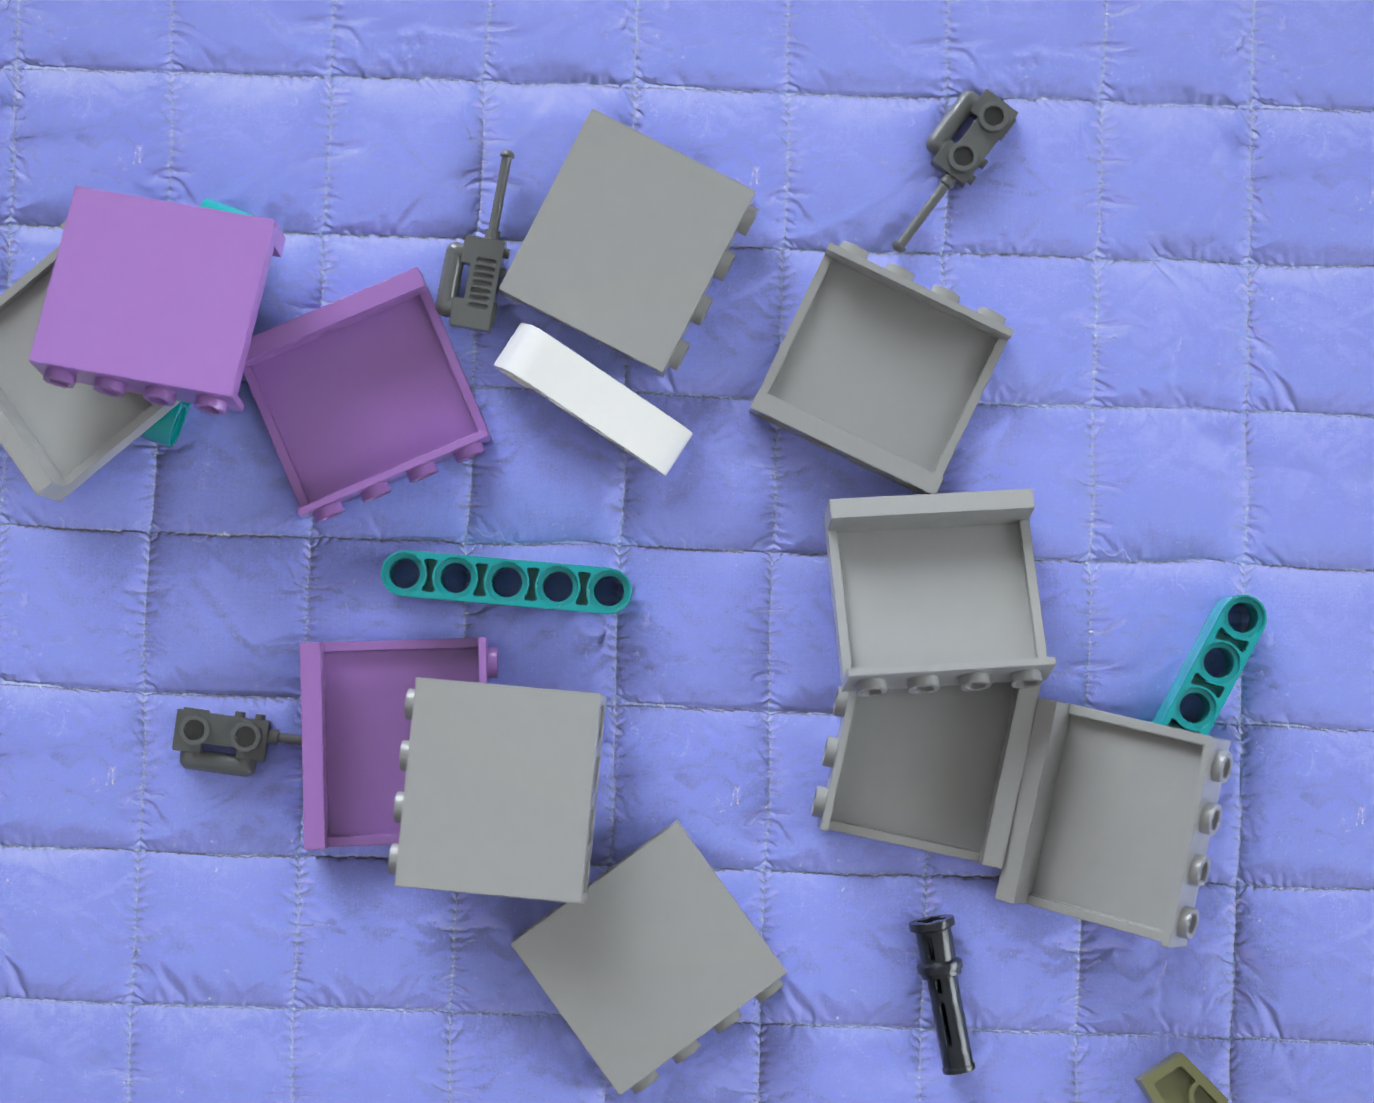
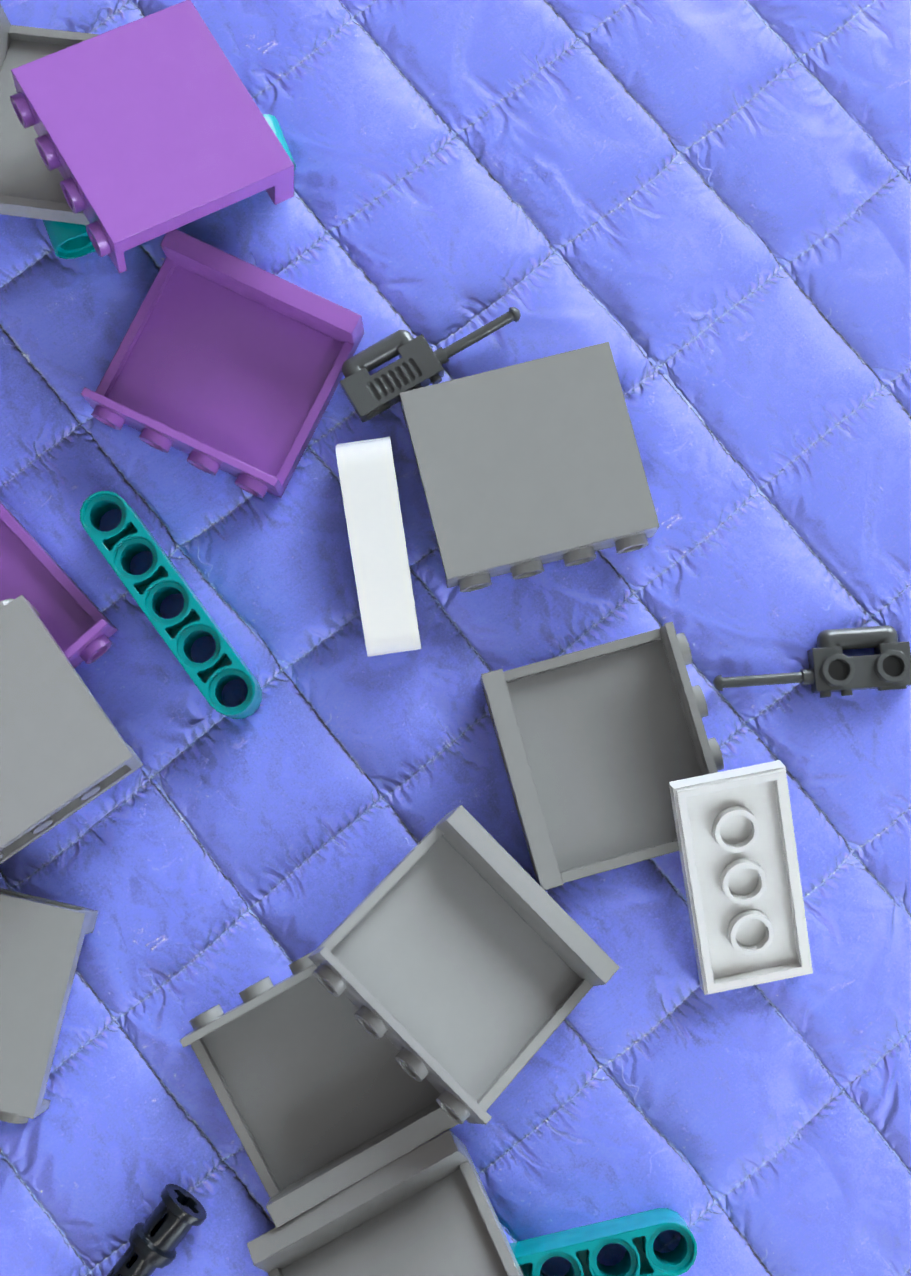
camera: 50 degrees right, 5 degrees down
none -> white tile [669,760,813,995]

